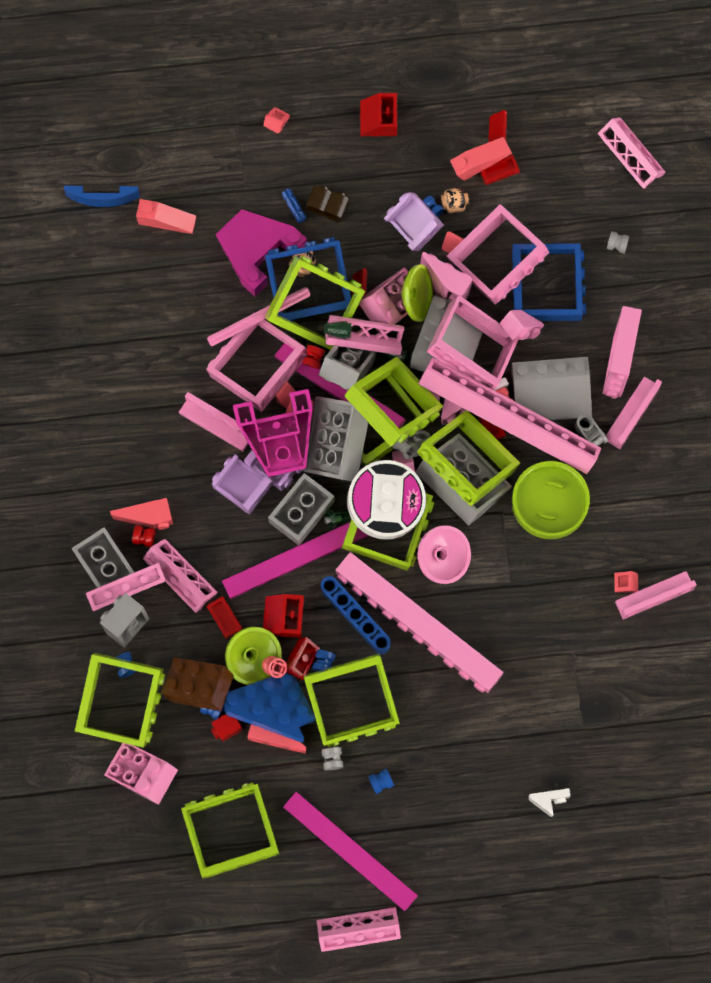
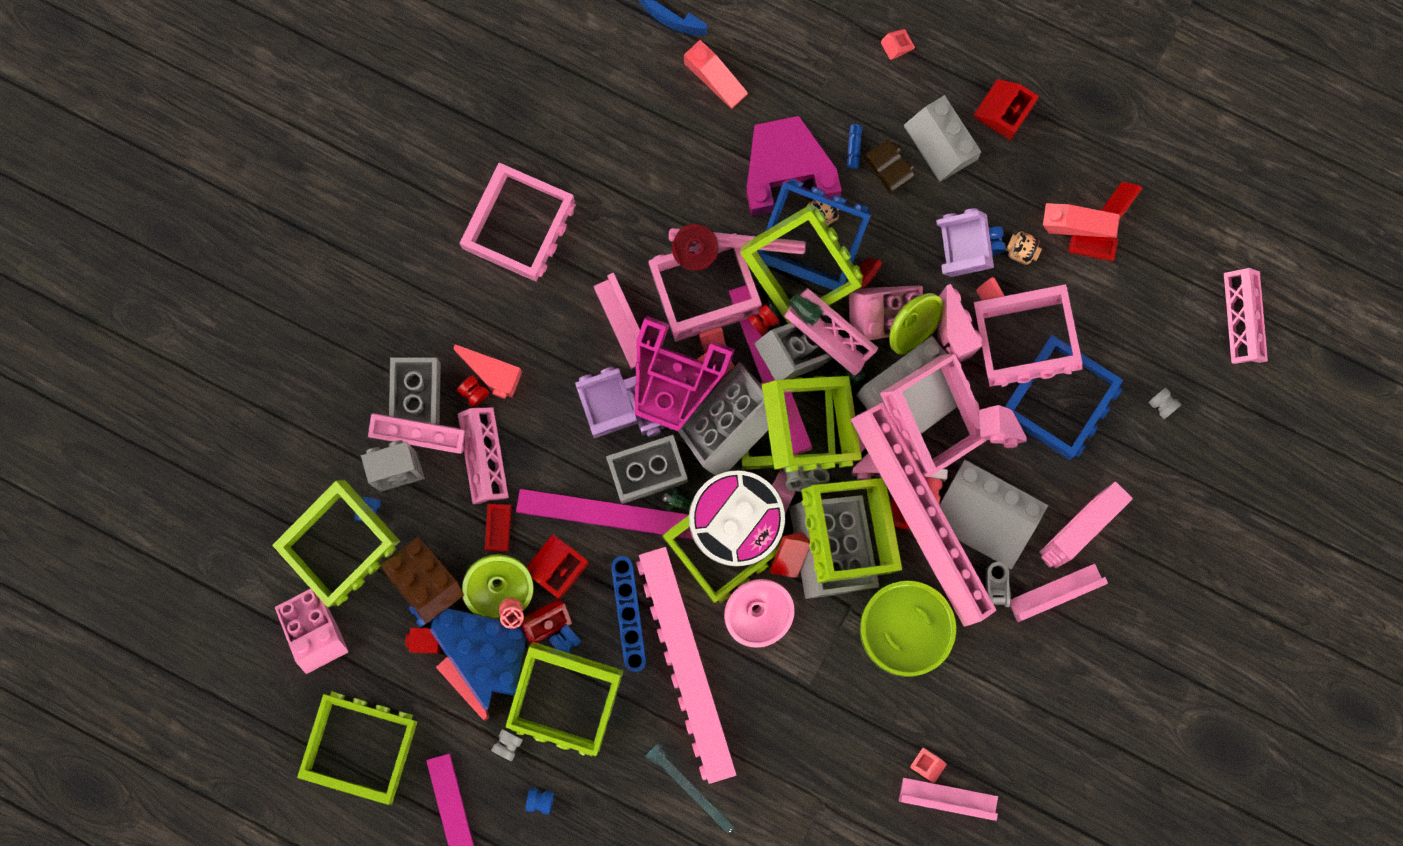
camera: 35 degrees right, 5 degrees up
none -> bright pink window [460,163,576,282]
none -> clear light blue piece [645,743,734,833]
none -> dark red plate [672,224,719,271]
none -> slope [770,532,810,577]
none -> light grey slope [904,95,981,182]

